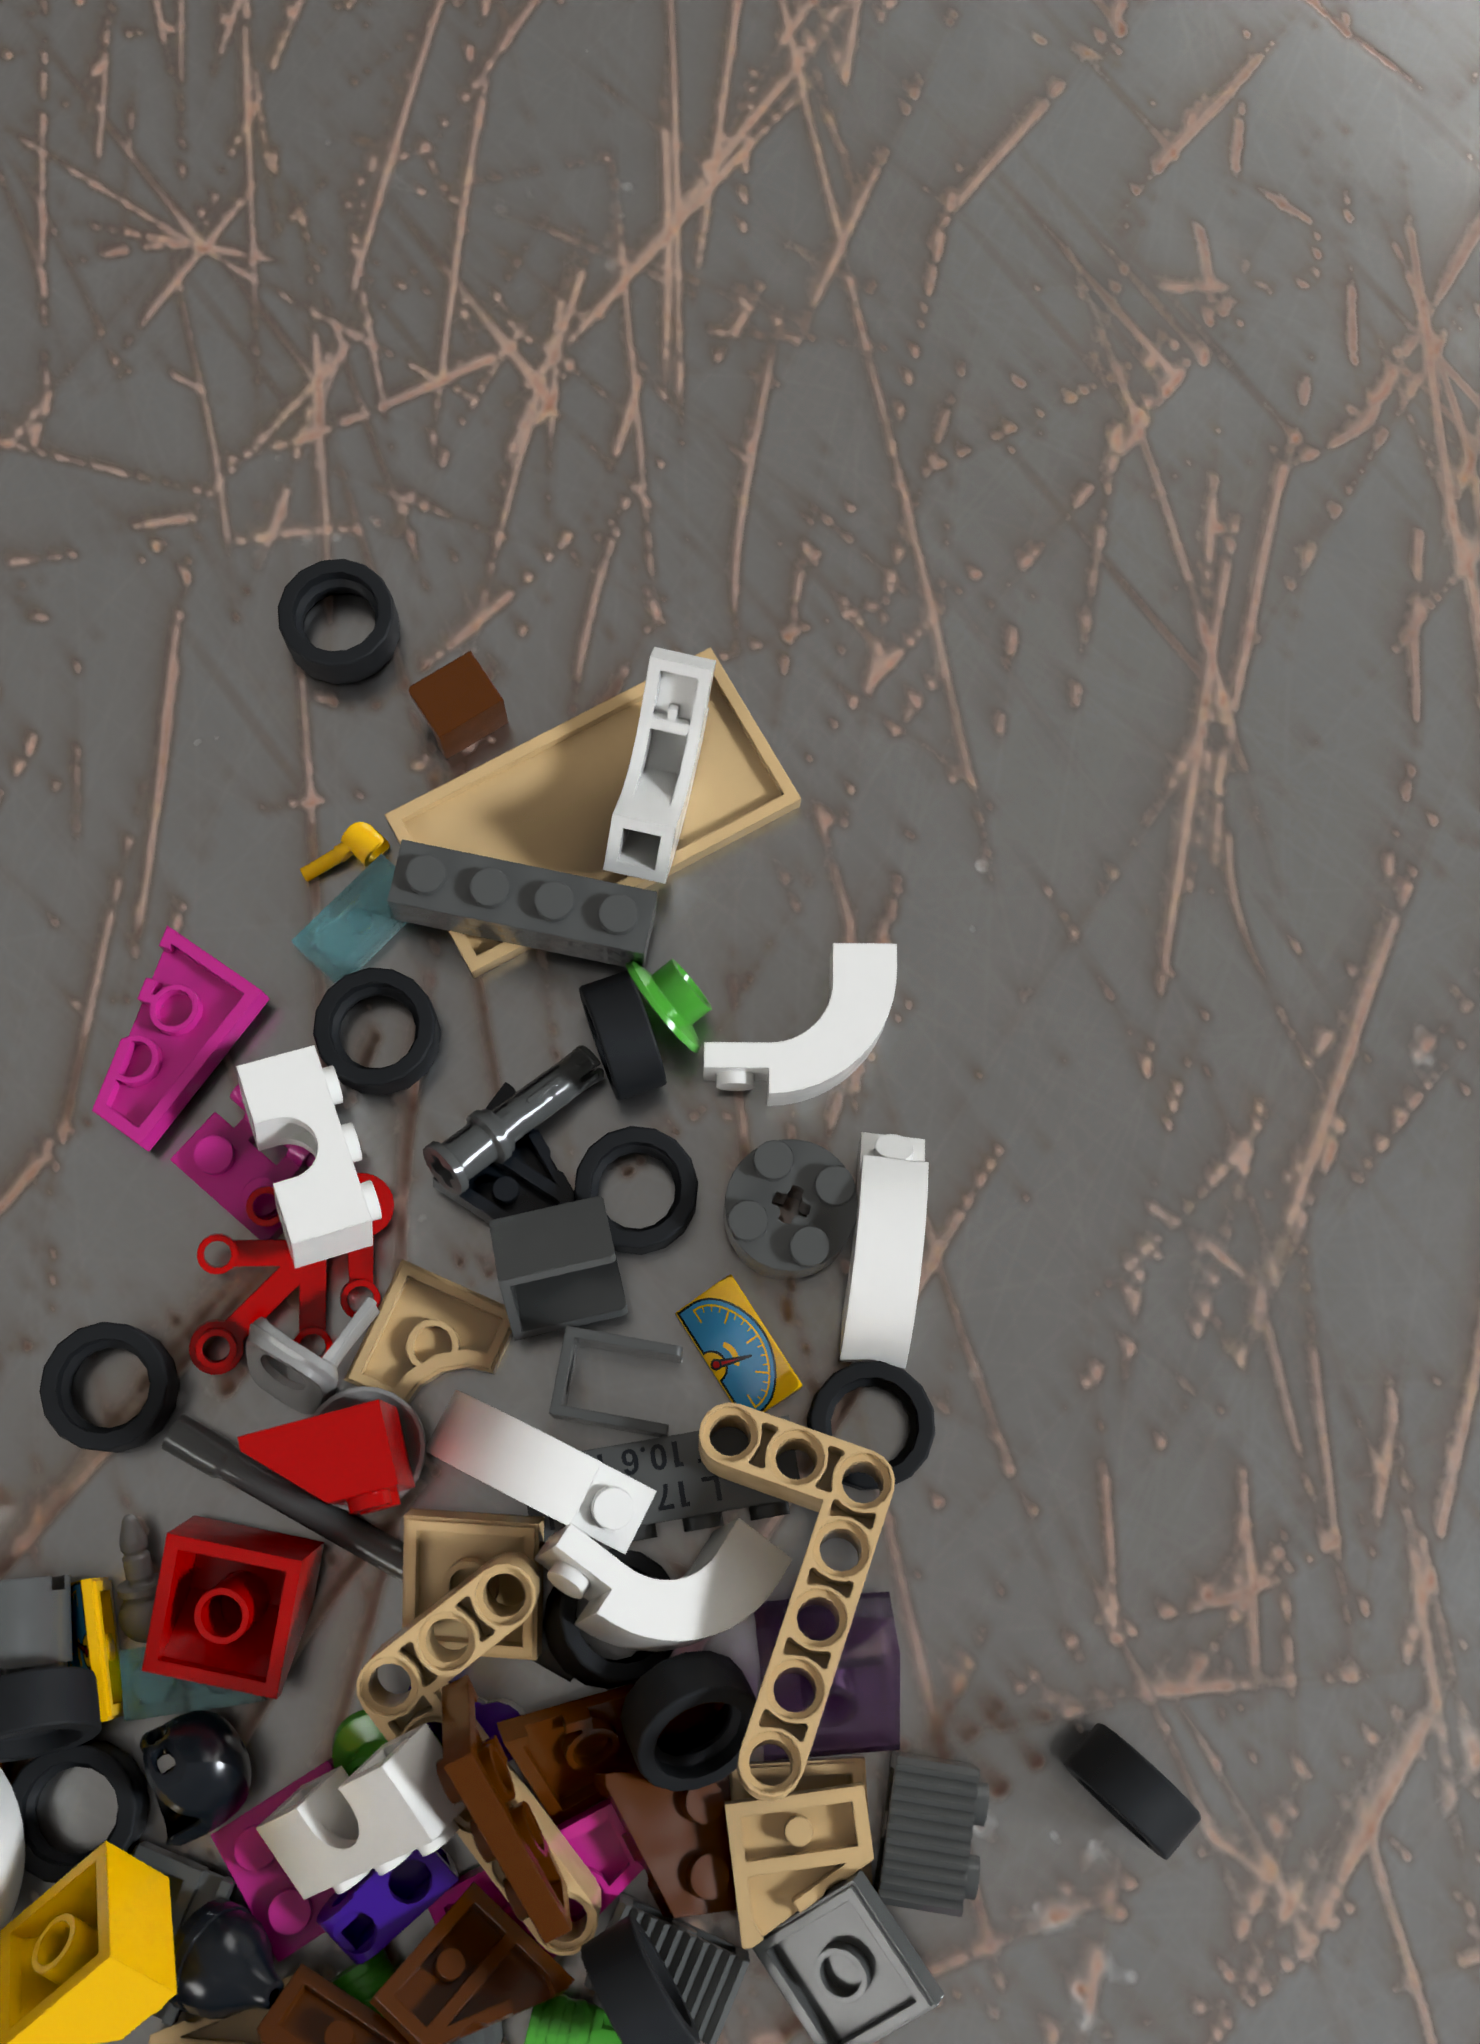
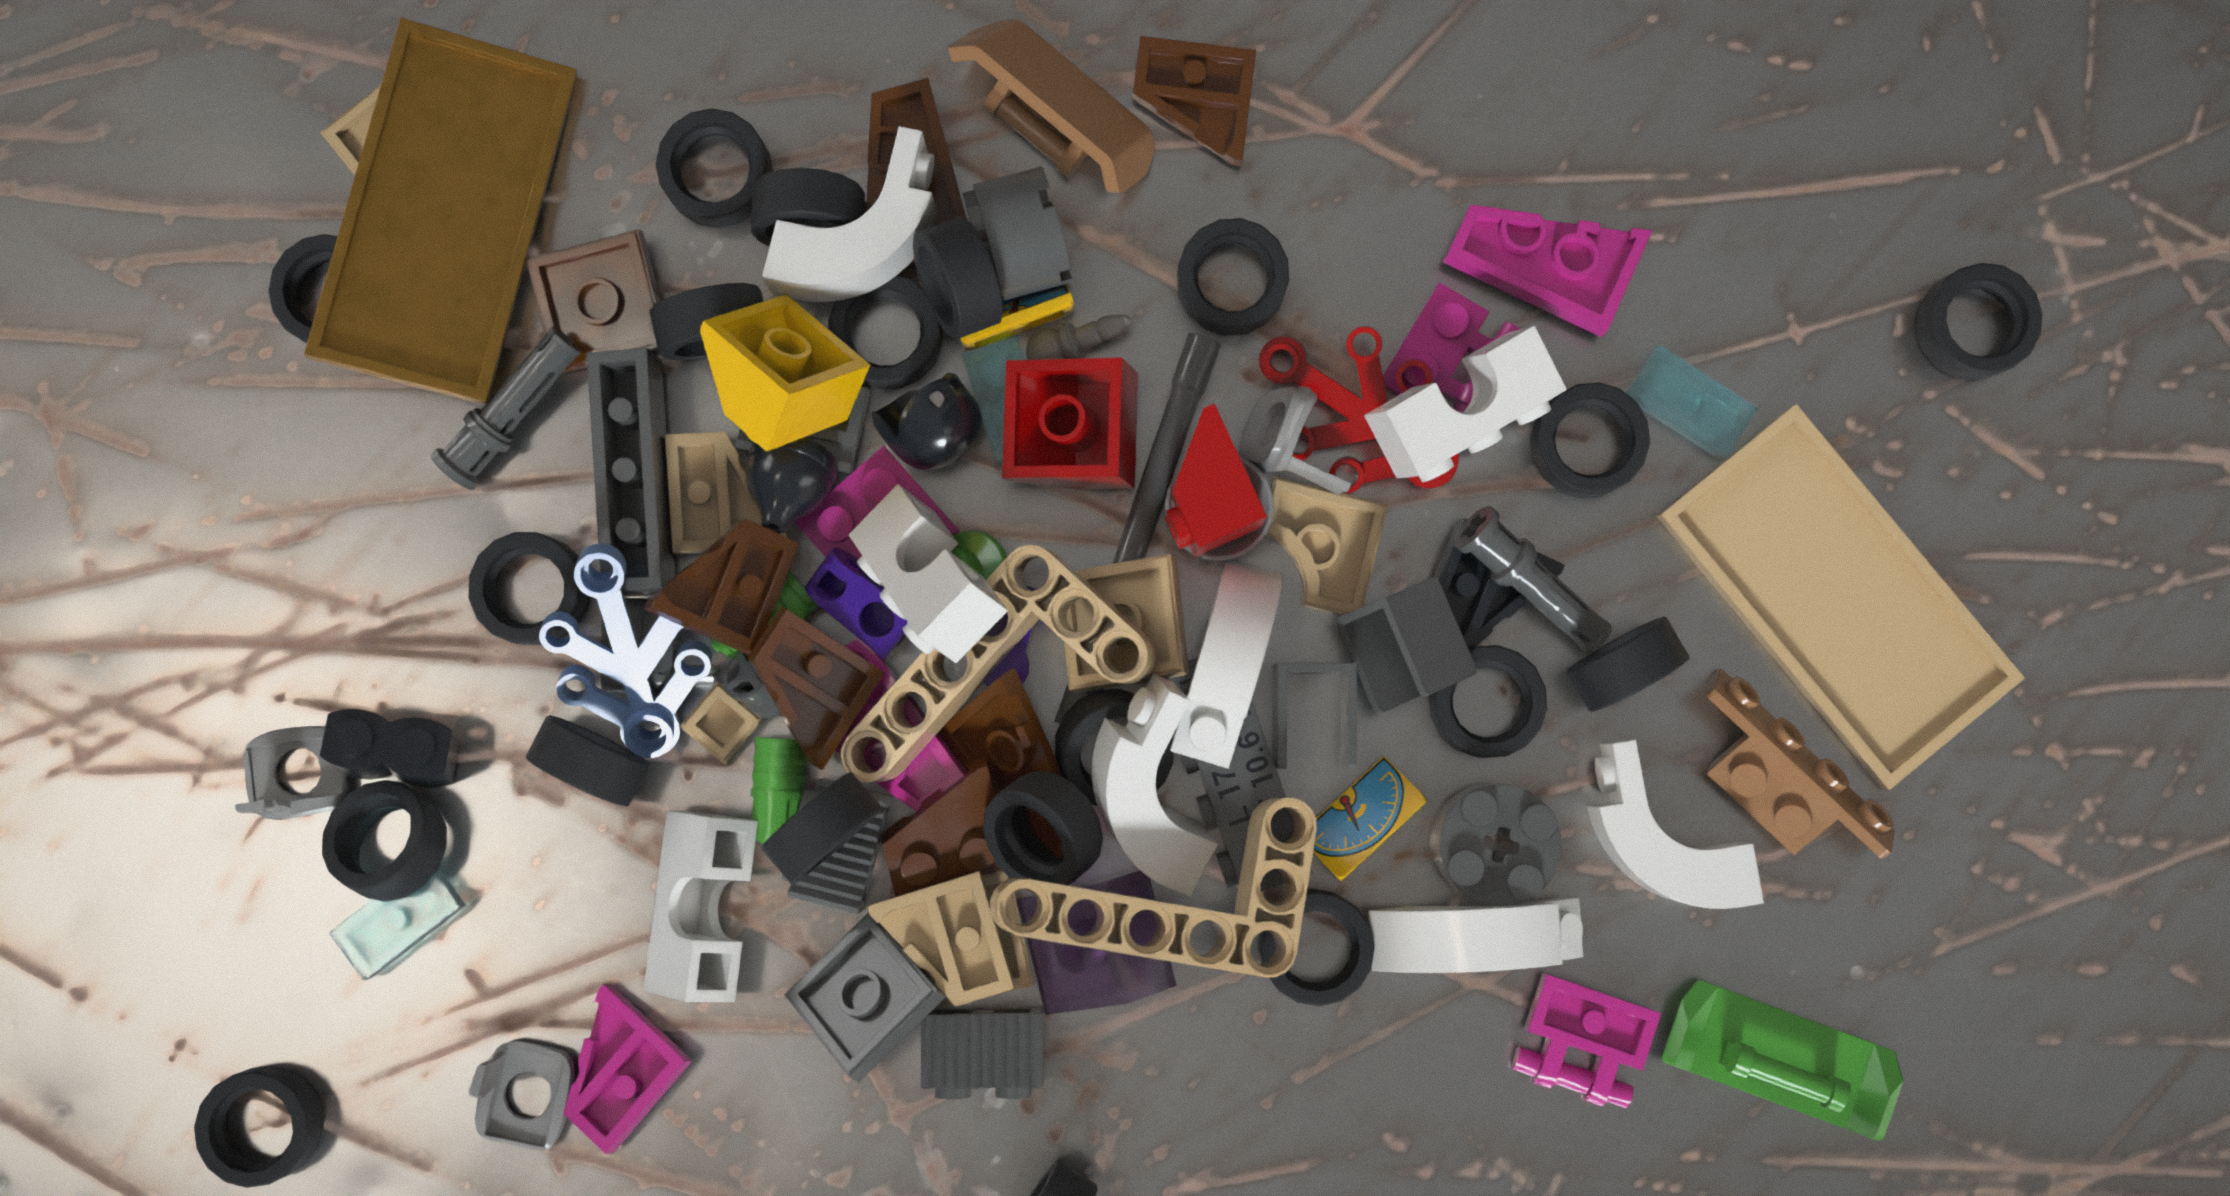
camera: 85 degrees right, 10 degrees up
yellow hand [300,822,390,882] -> none
dark grey brick [387,839,657,967] -> none
reddish brown panel [409,651,508,759] -> none
reddish brown wing [436,1674,572,1944] -> none
white arch [603,647,716,884] -> none
bright green piece [625,959,712,1053] -> none
none -> dark pink plate [1511,972,1661,1109]
none -> bright green piece [1662,979,1904,1141]
none -> medium nougat bracket [1706,669,1895,859]

